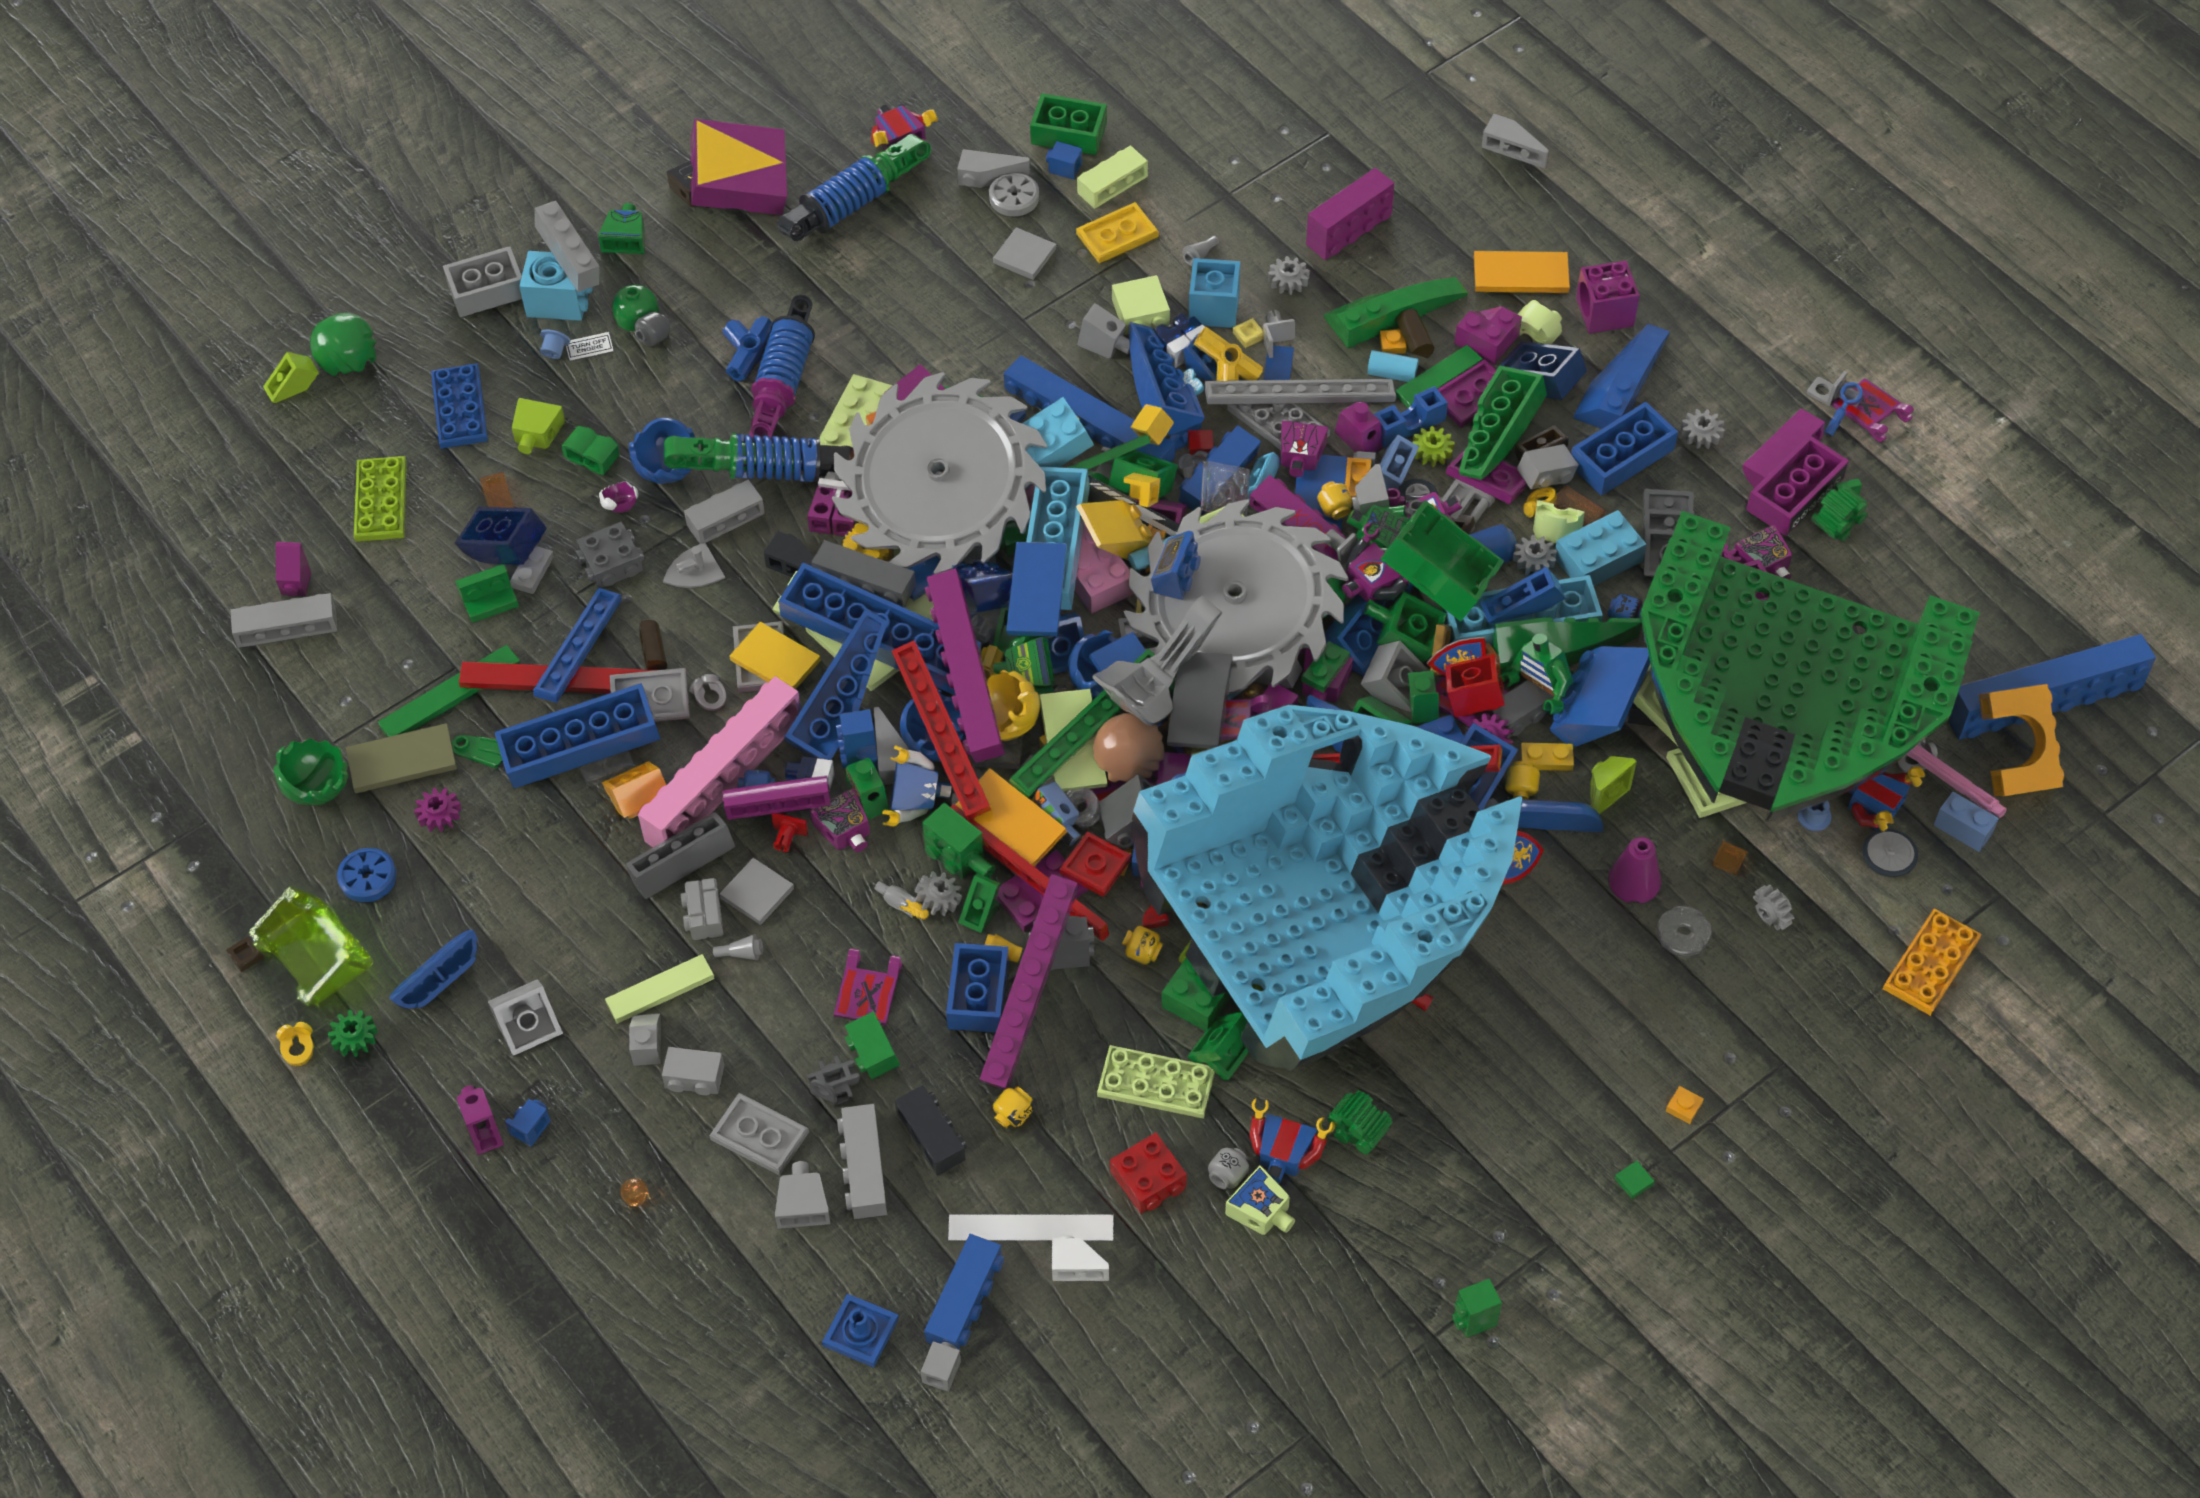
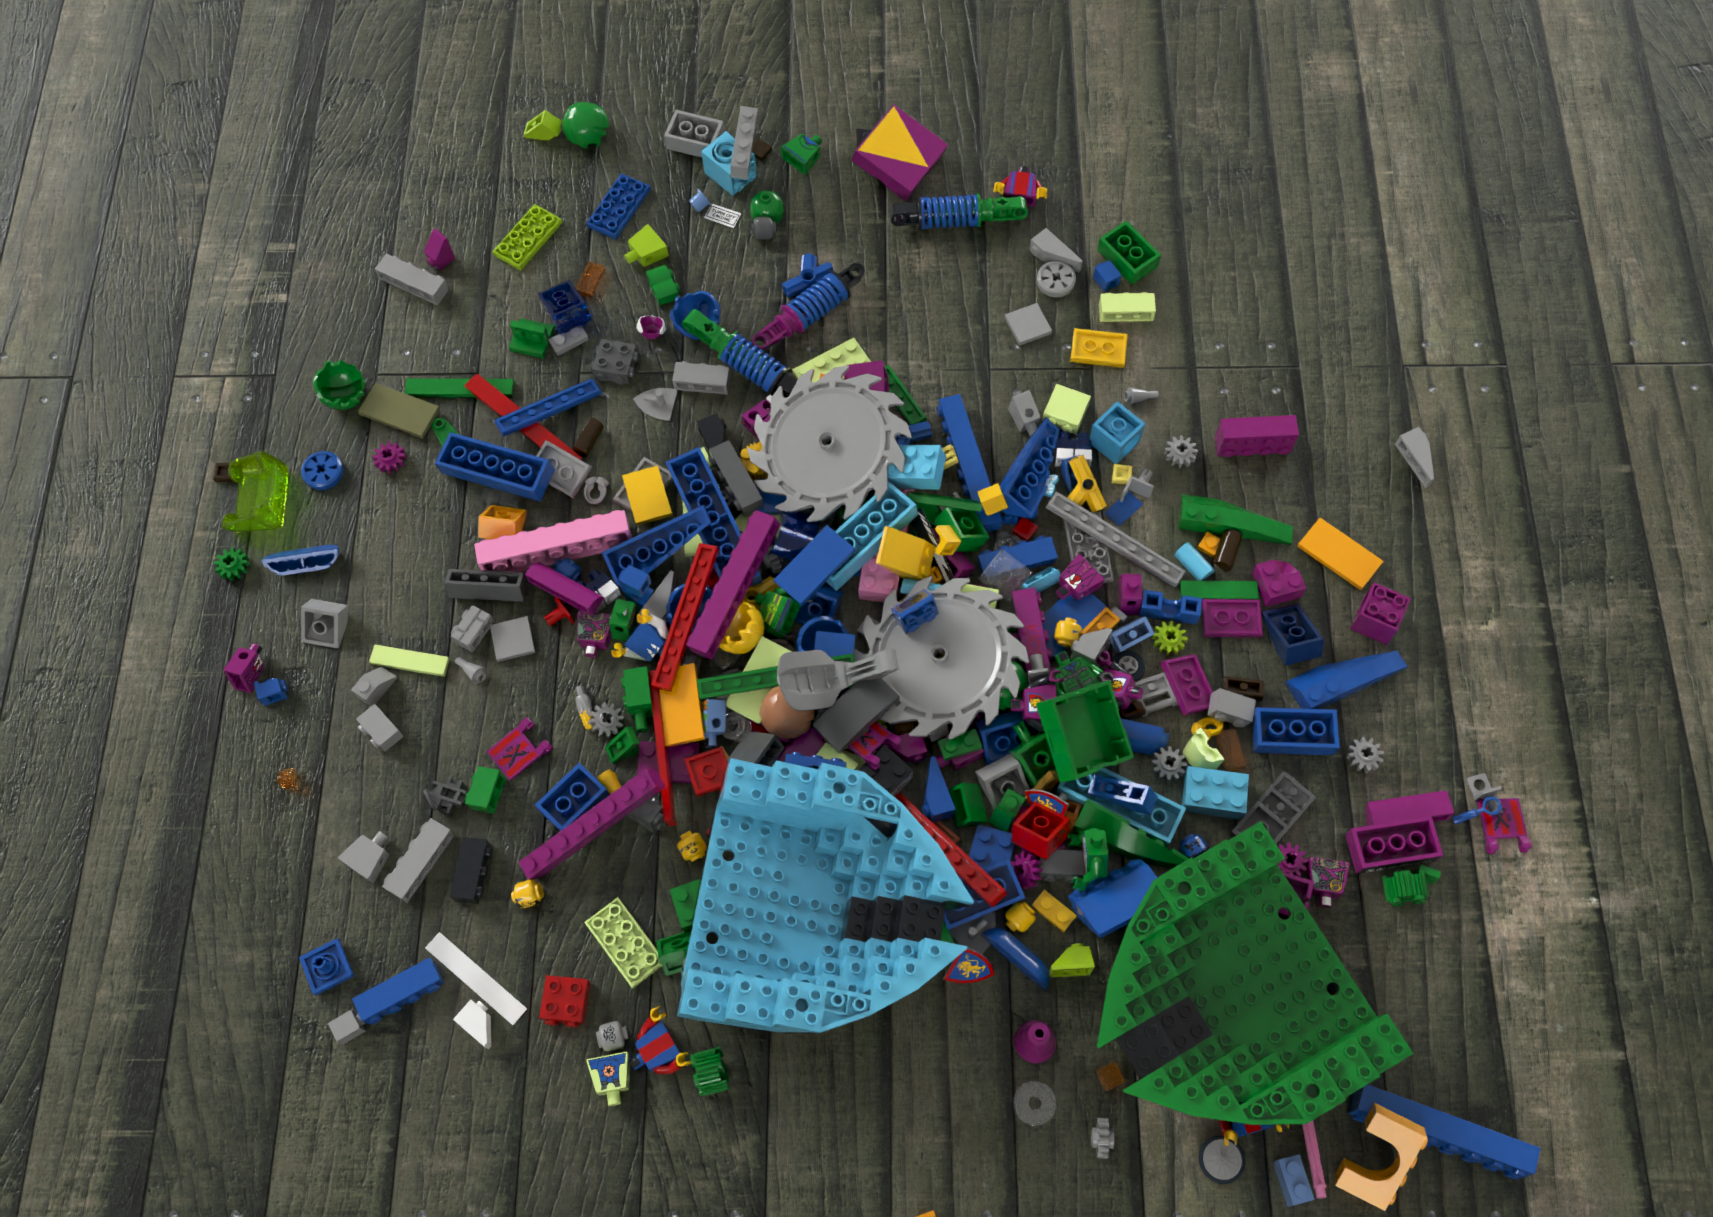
camera: 40 degrees right, 10 degrees up
yellow piece [276,1022,314,1066] -> none
light grey tile [709,1093,809,1176] -> none
green wedge [1459,365,1547,480] -> none
yellowish green cylinder [1518,300,1562,345] -> none

